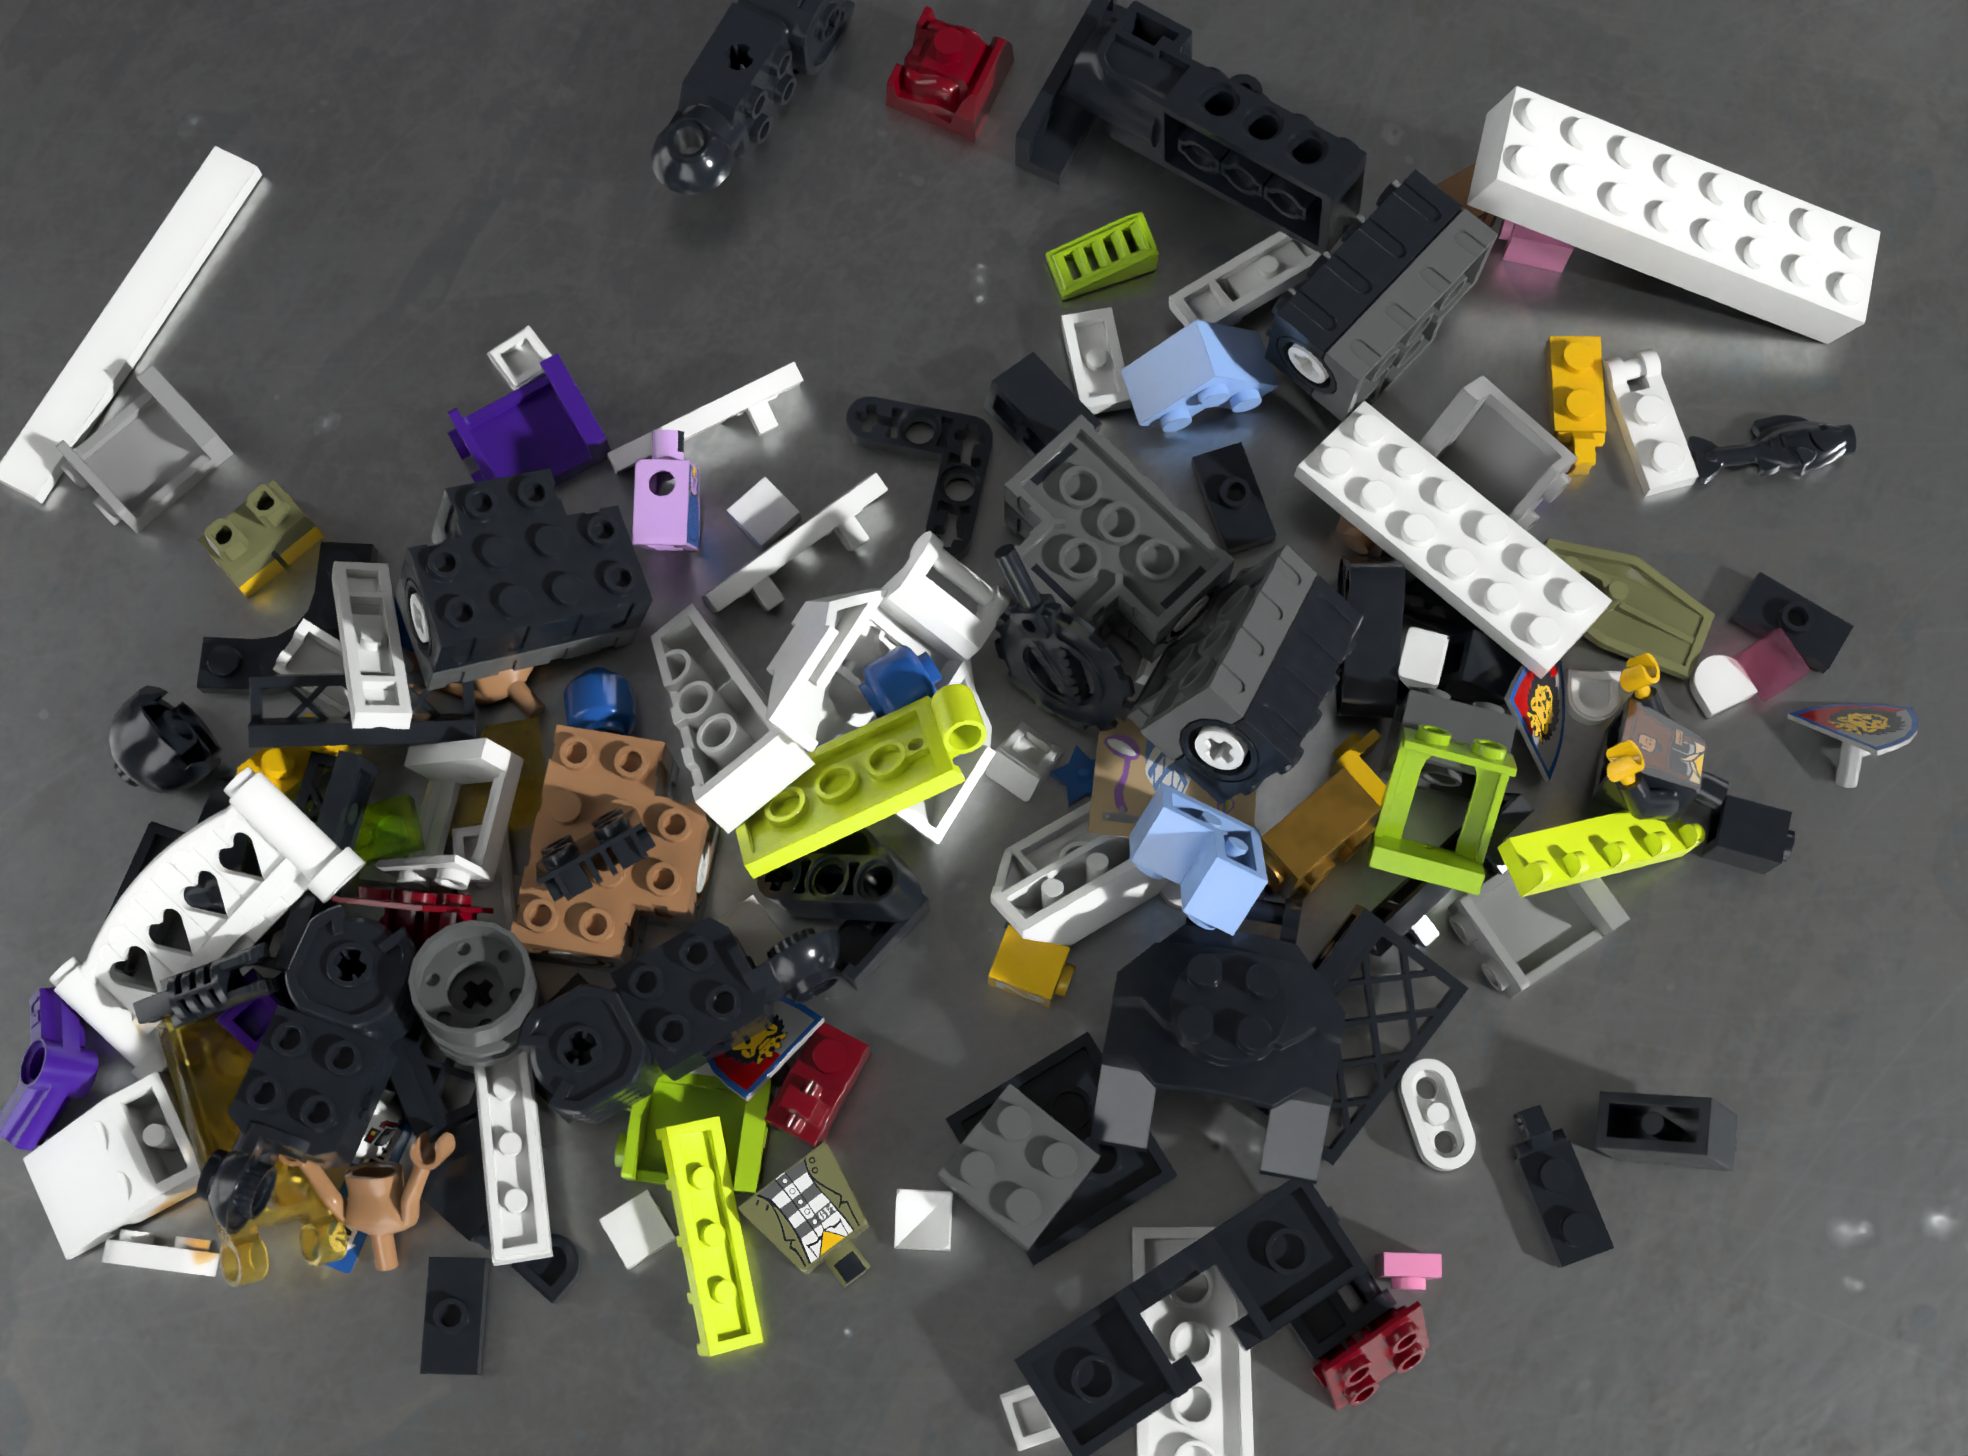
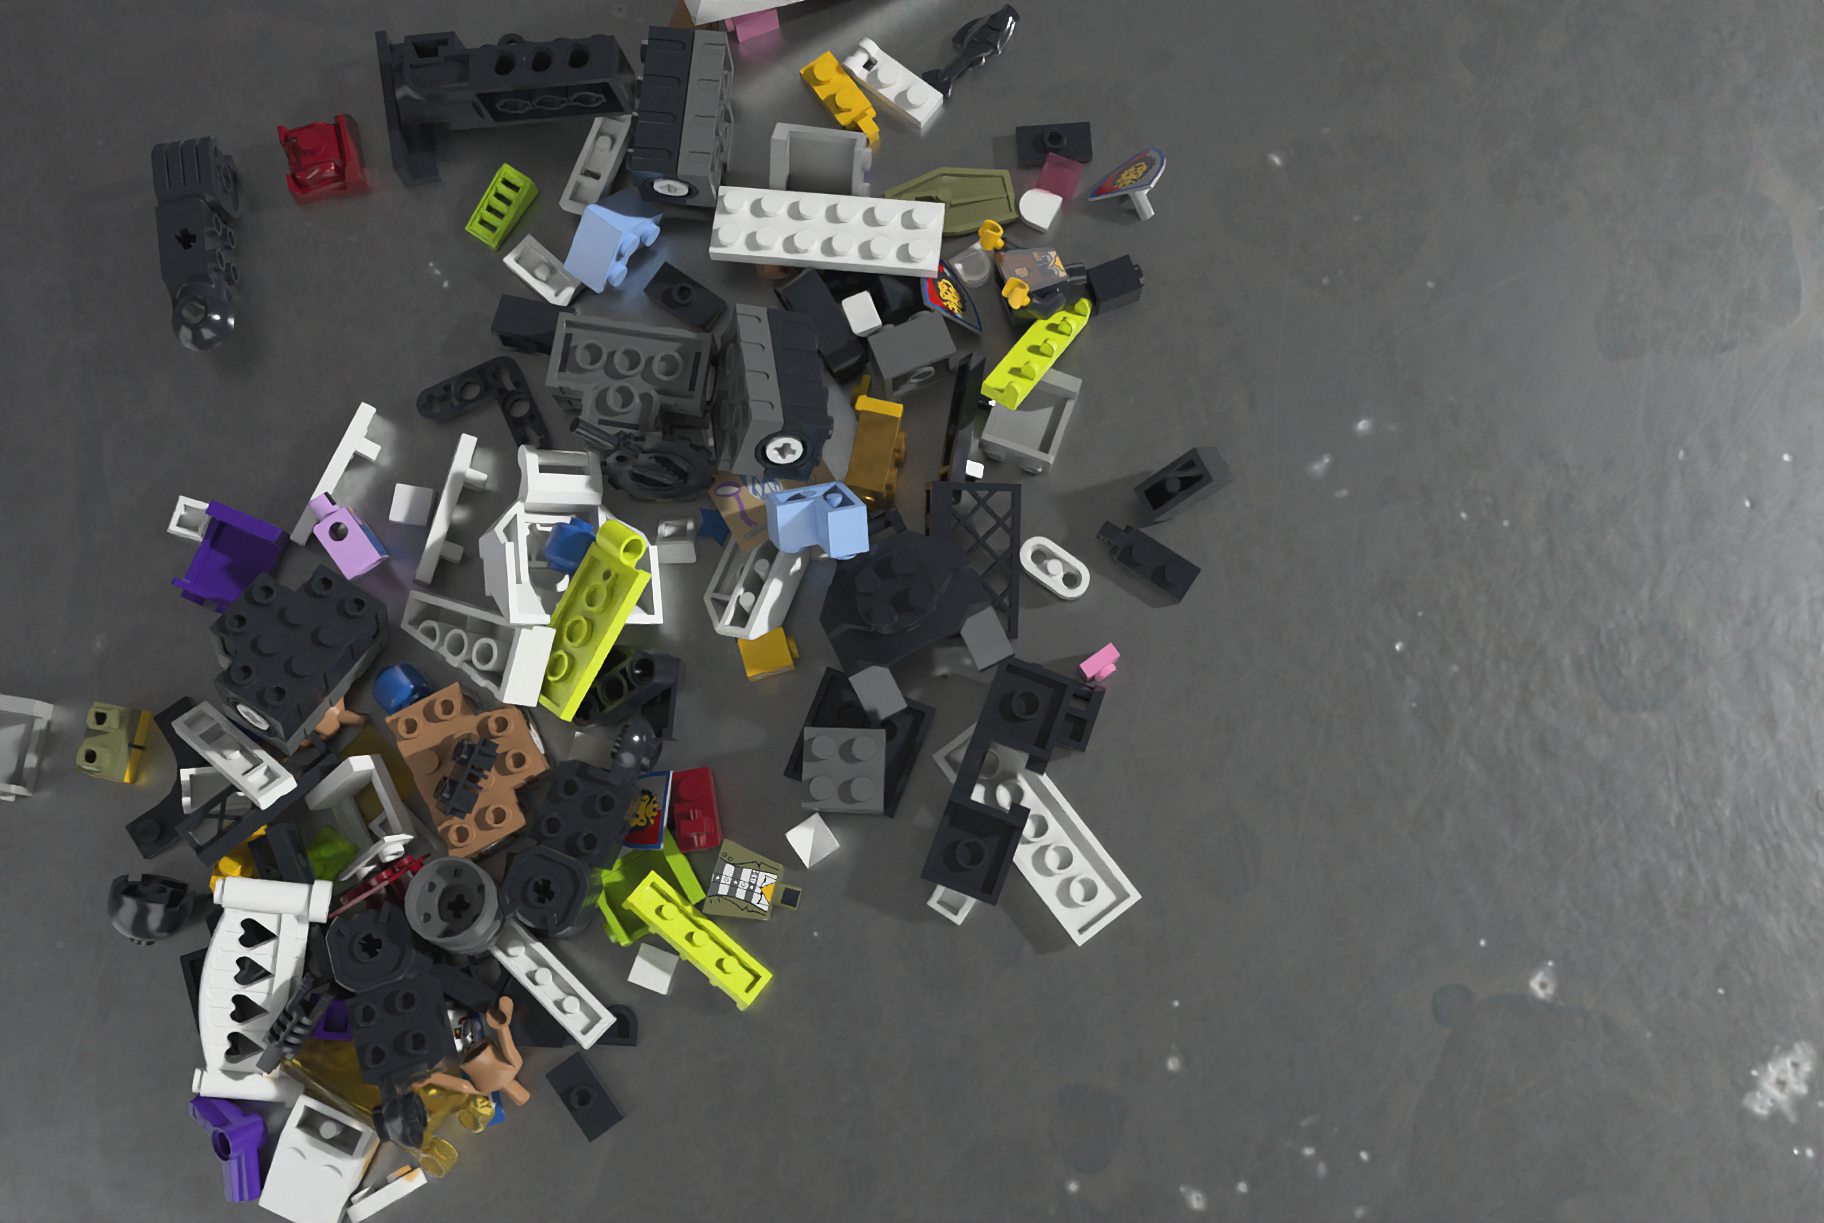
camera: 35 degrees left, 5 degrees up
dark red hinge [1311,1301,1430,1411] -> none
lime panel [1368,724,1517,896] -> none

